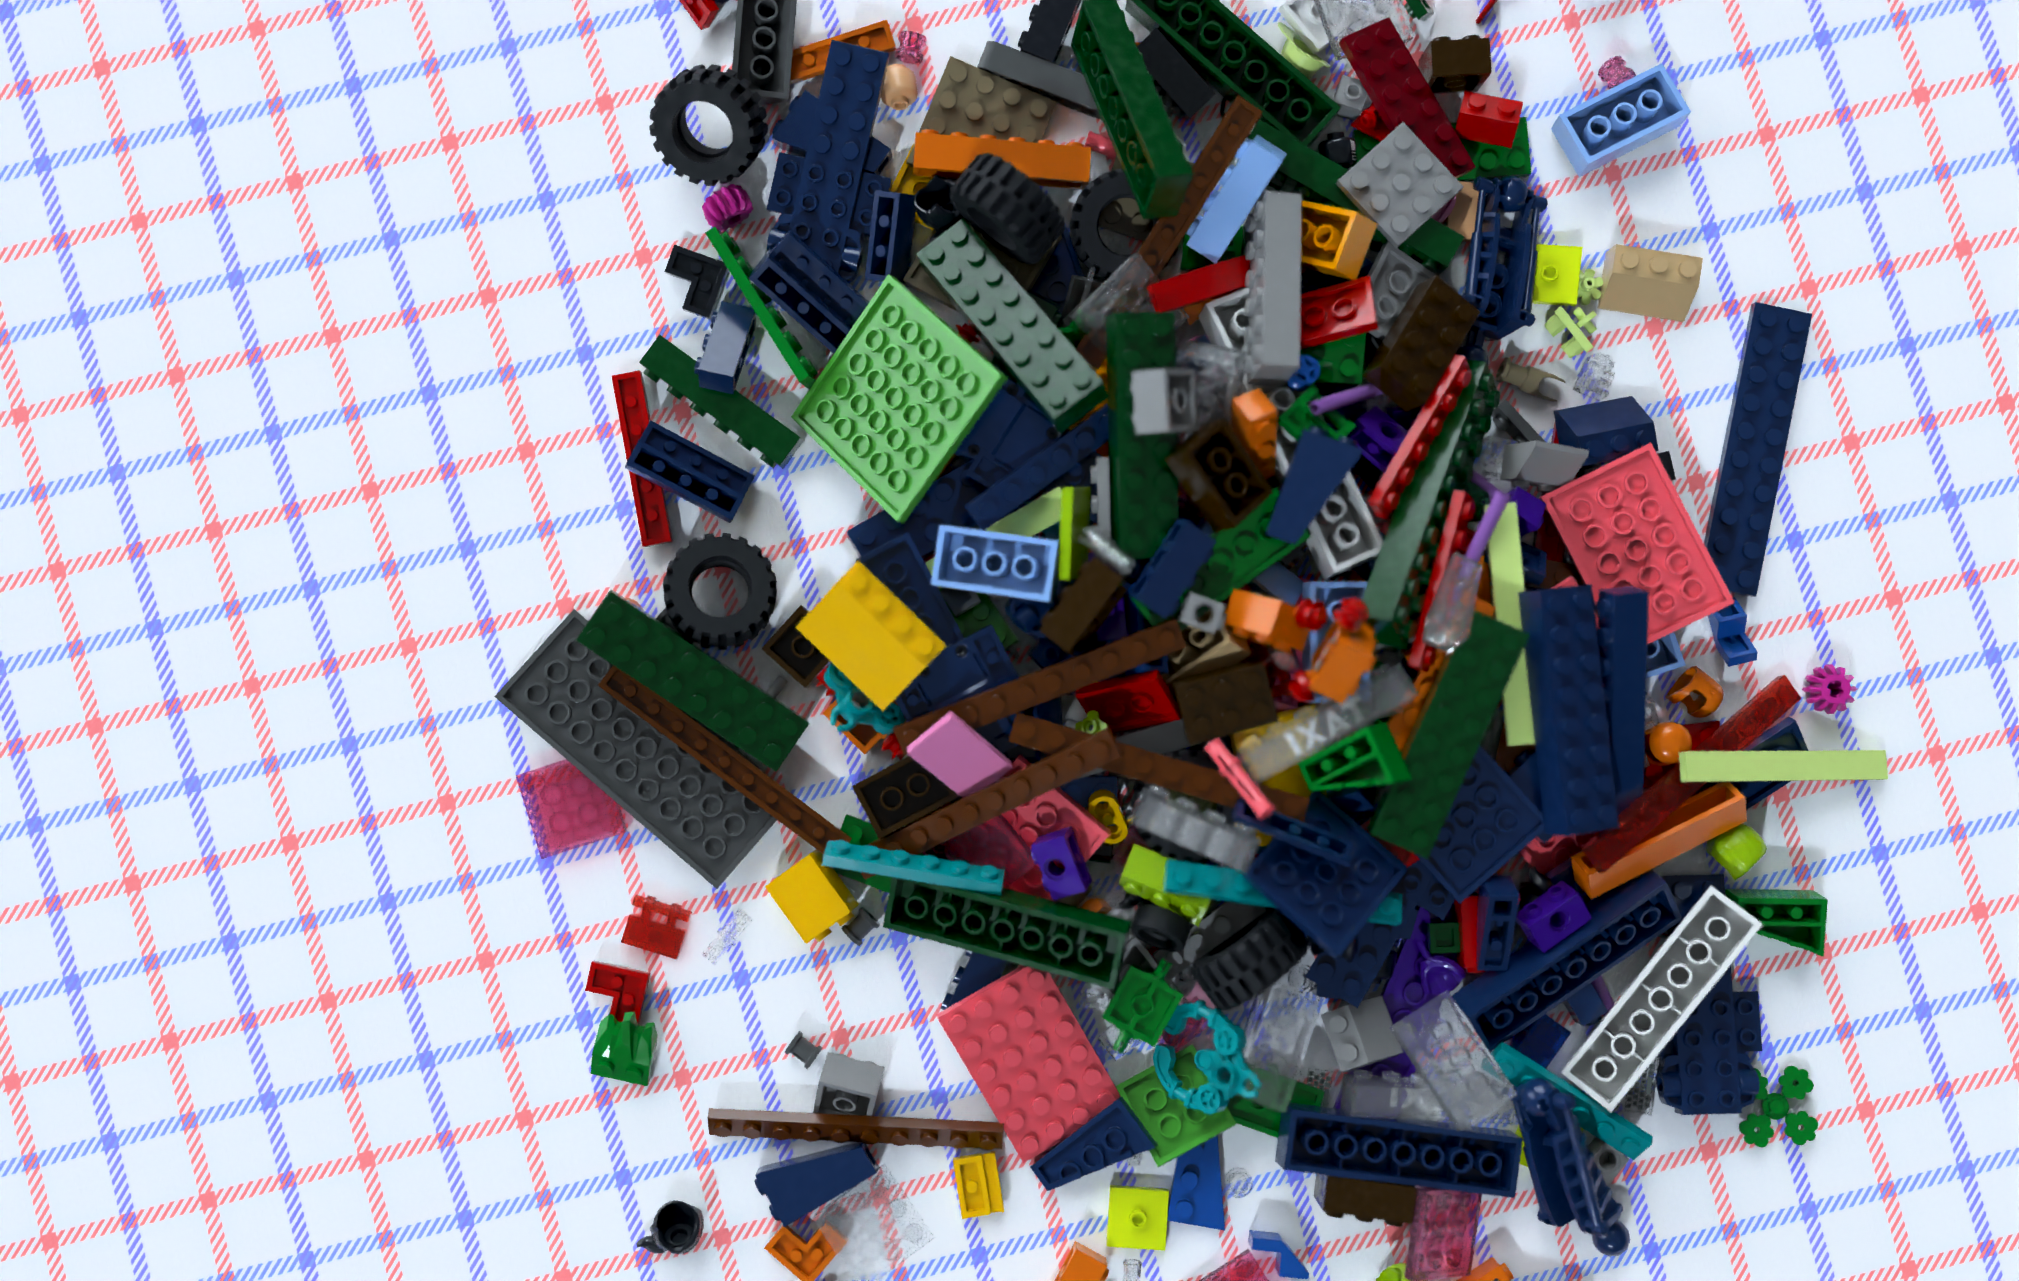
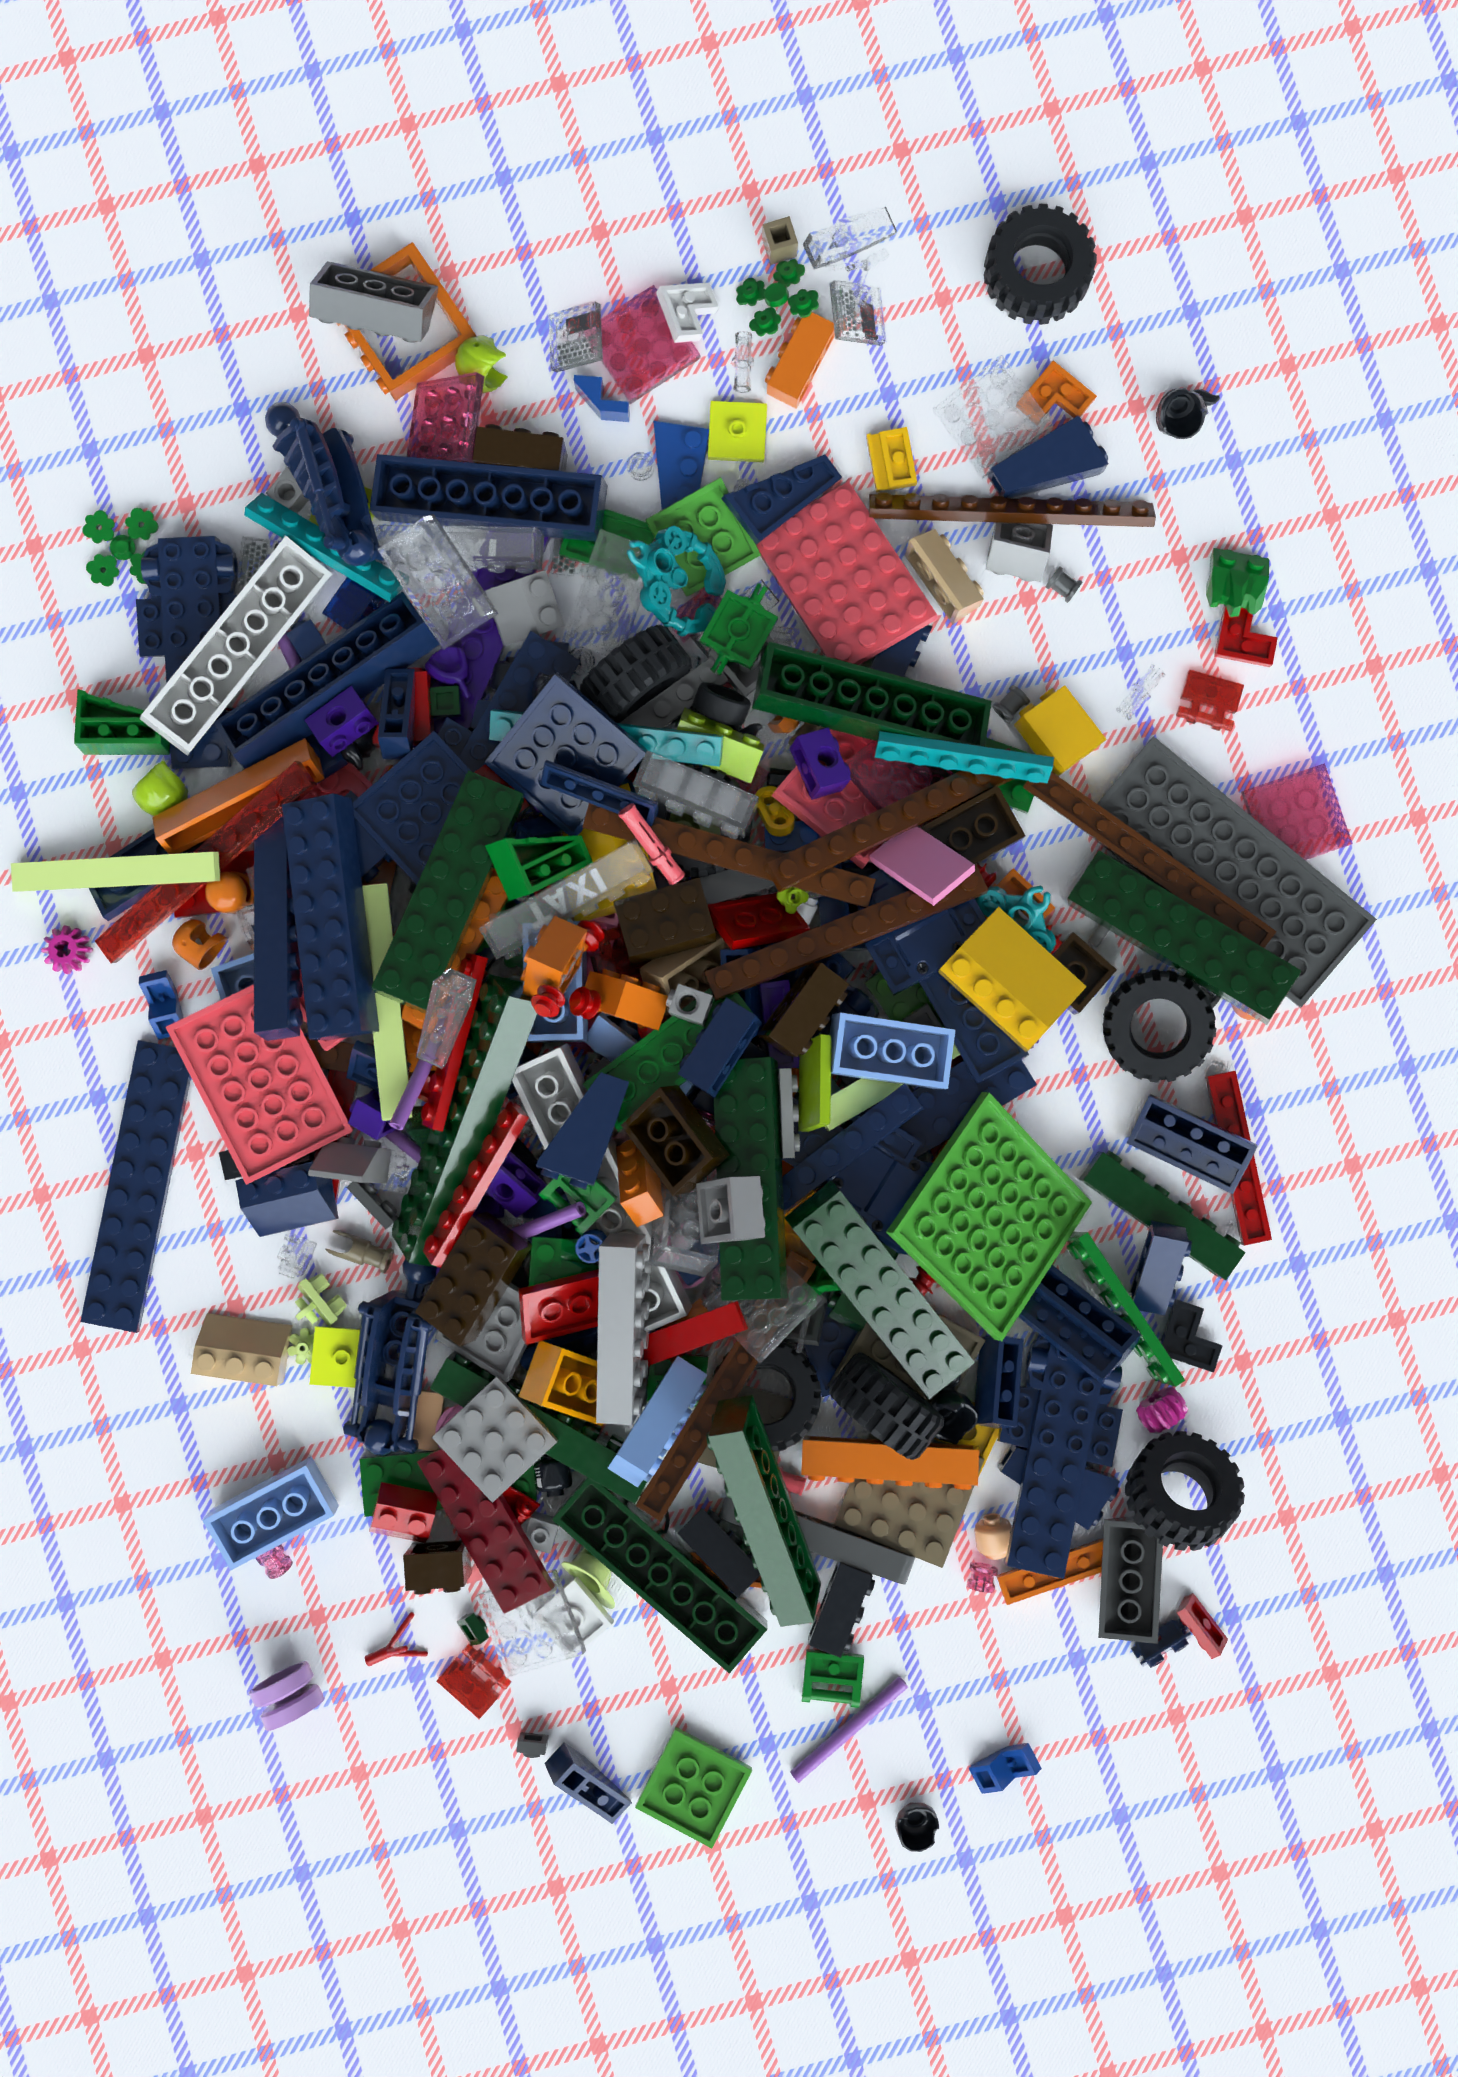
camera: 175 degrees left, 0 degrees up
clear pin [1078,526,1136,576] -> none
none -> tan slope [905,529,984,625]

